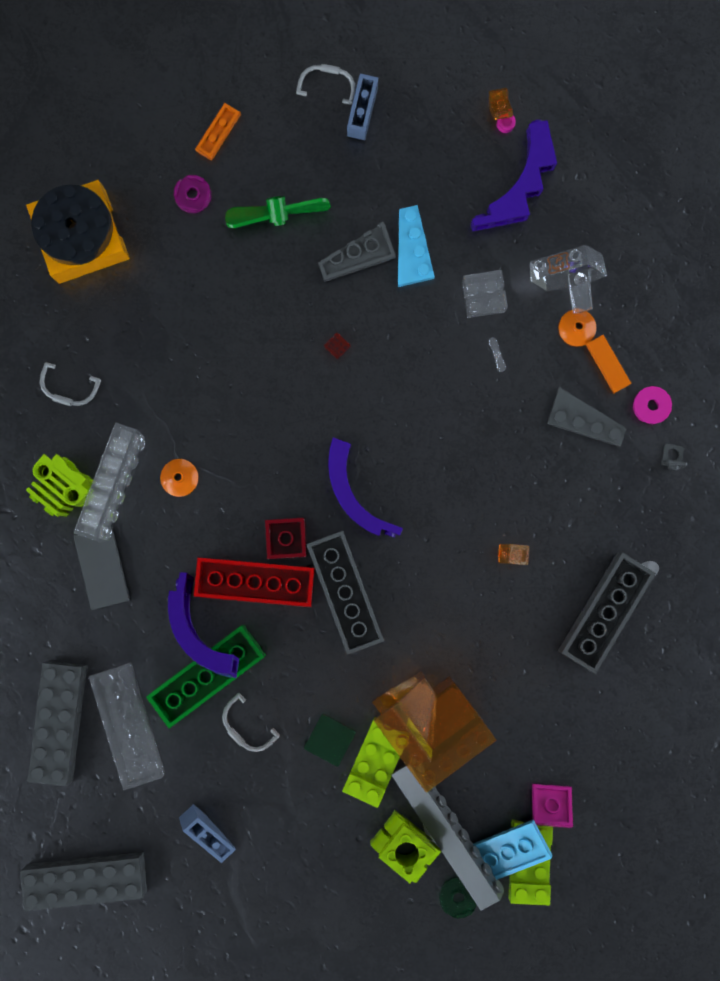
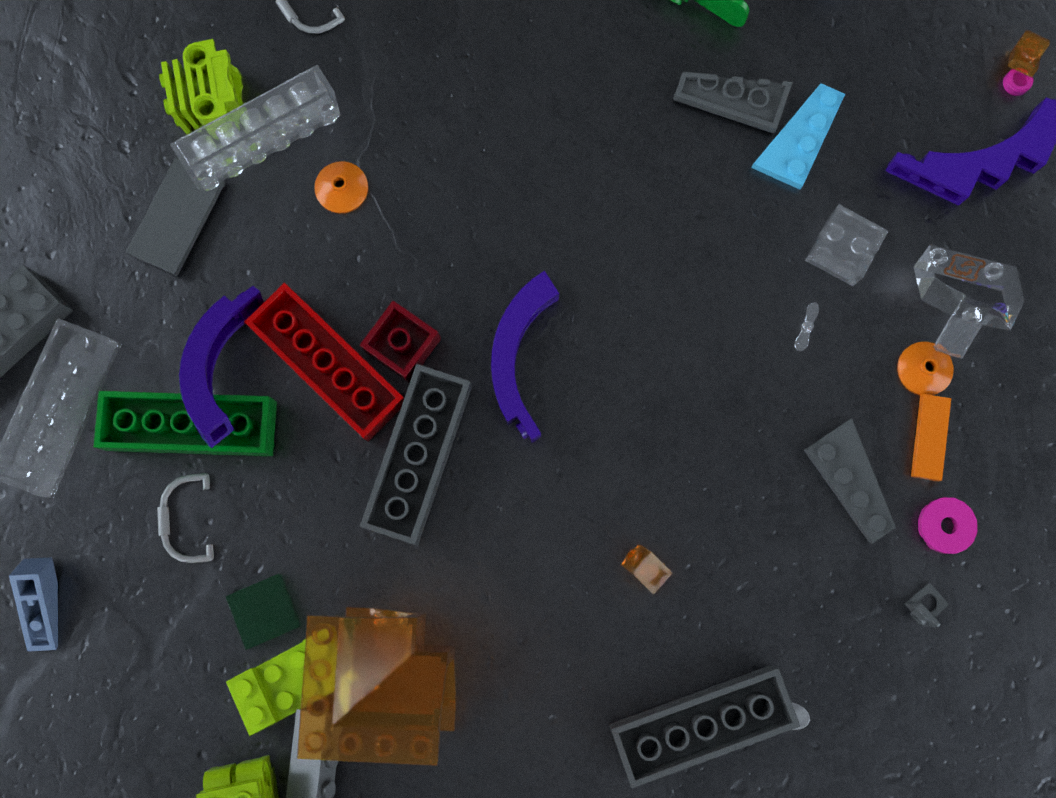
camera: 40 degrees right, 5 degrees down
clear red tile [324,333,351,360] -> none

